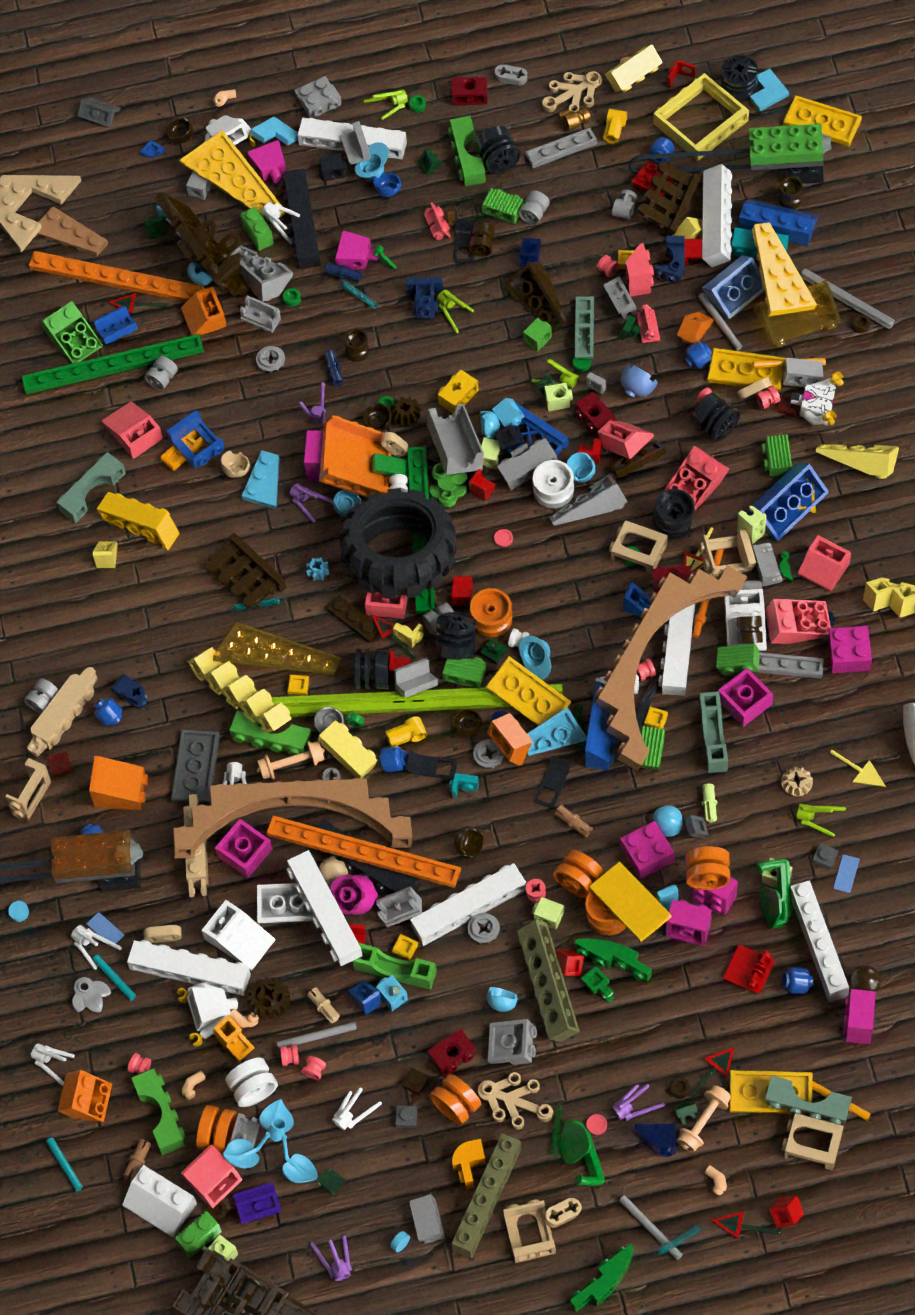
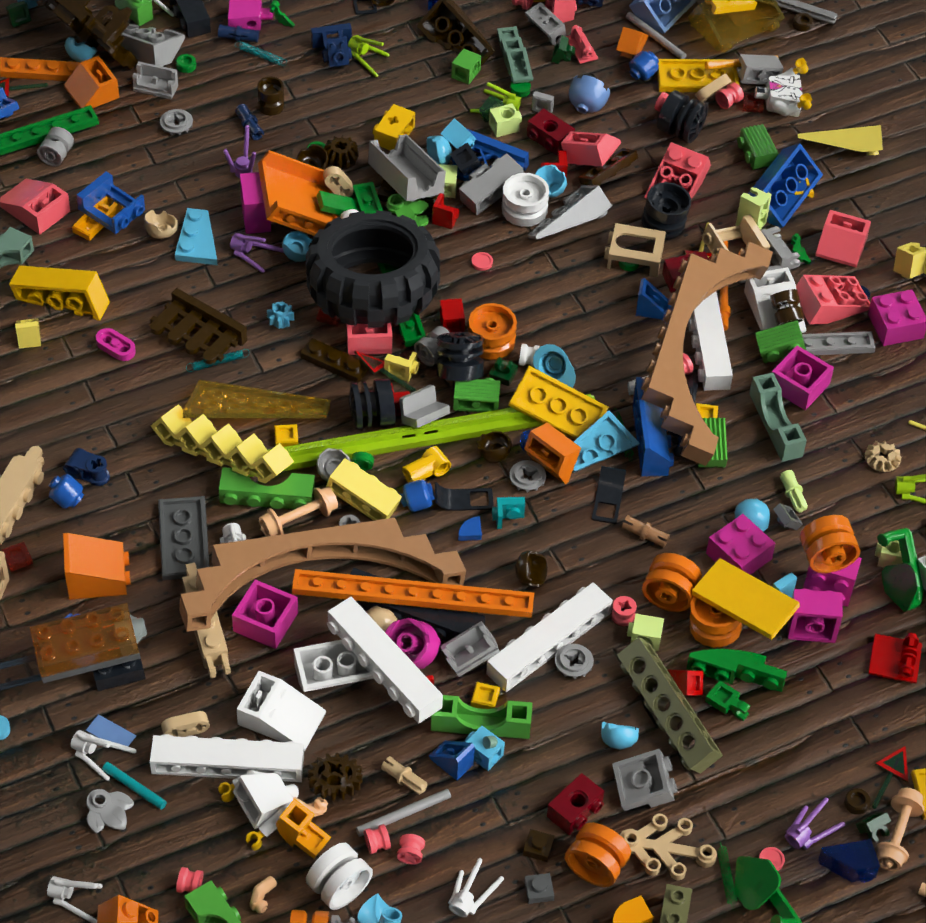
camera: 20 degrees left, 10 degrees down
none -> dark pink plate [96,328,136,361]
none -> blue tile [458,516,482,541]

